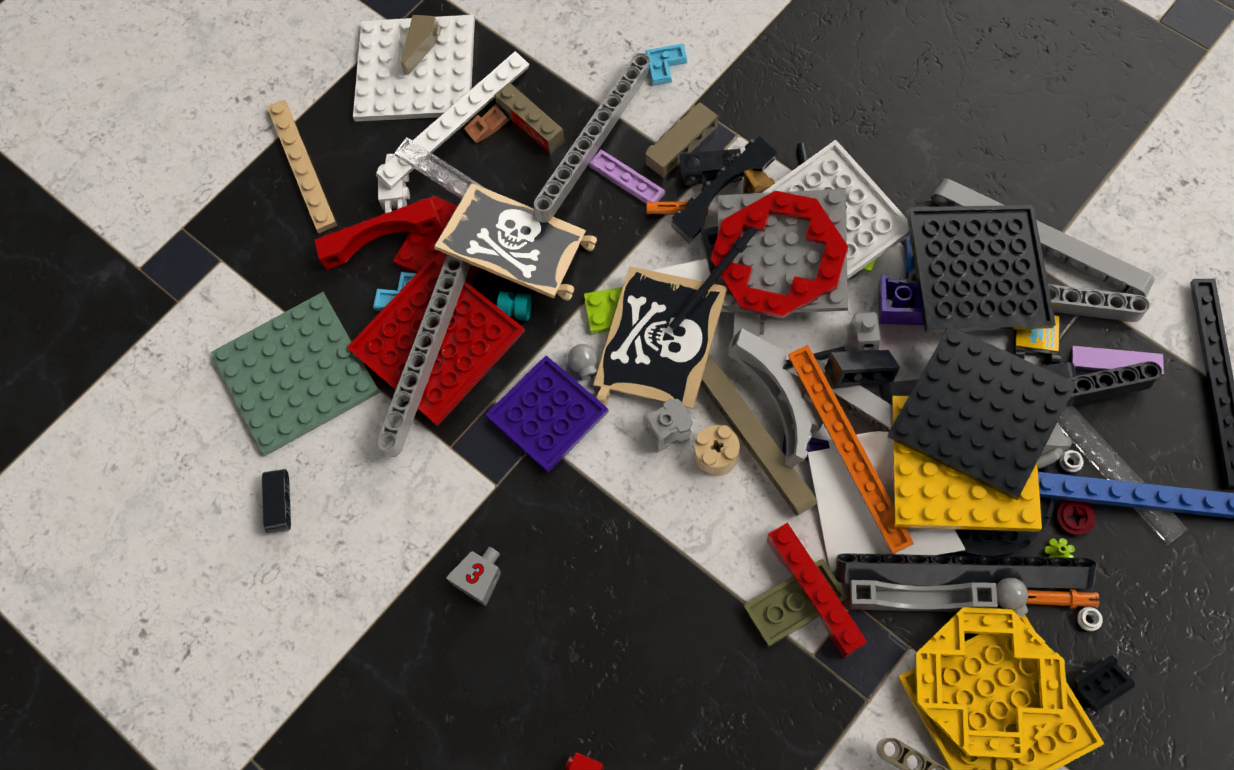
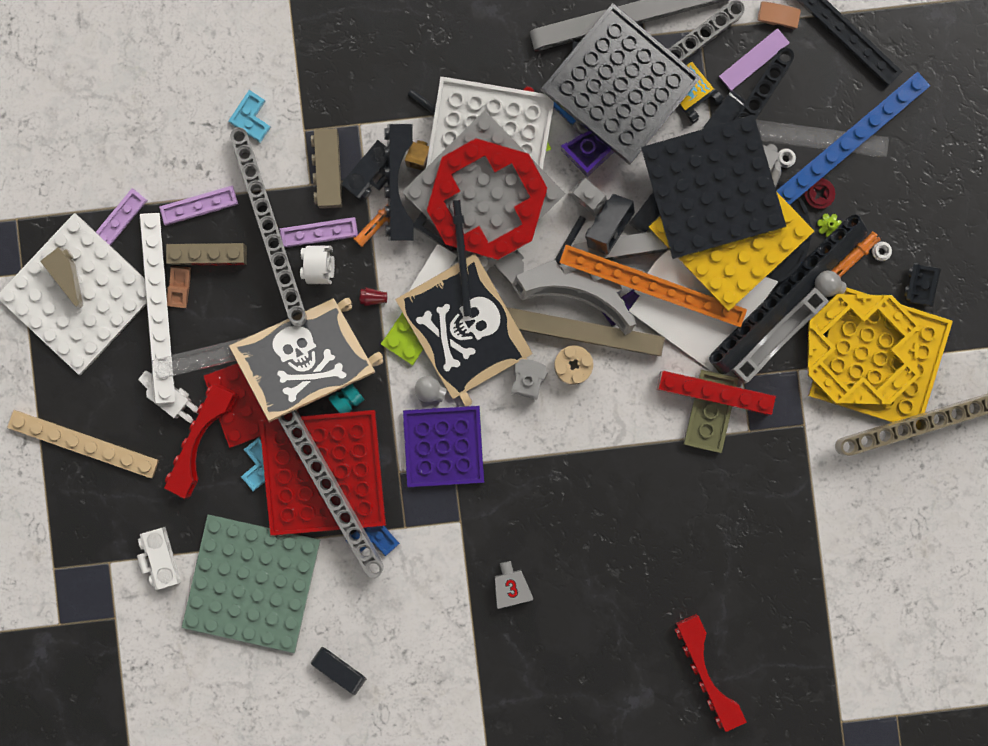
camera: 55 degrees left, 20 degrees up
none -> lavender tile [96,188,148,246]
none -> white piece [137,527,181,590]
none -> lavender tile [159,186,239,226]
none -> white brick [300,246,335,284]
none -> blue tile [346,526,400,556]
none -> dark red cone [359,287,387,306]
none -> nougat slope [757,1,801,29]

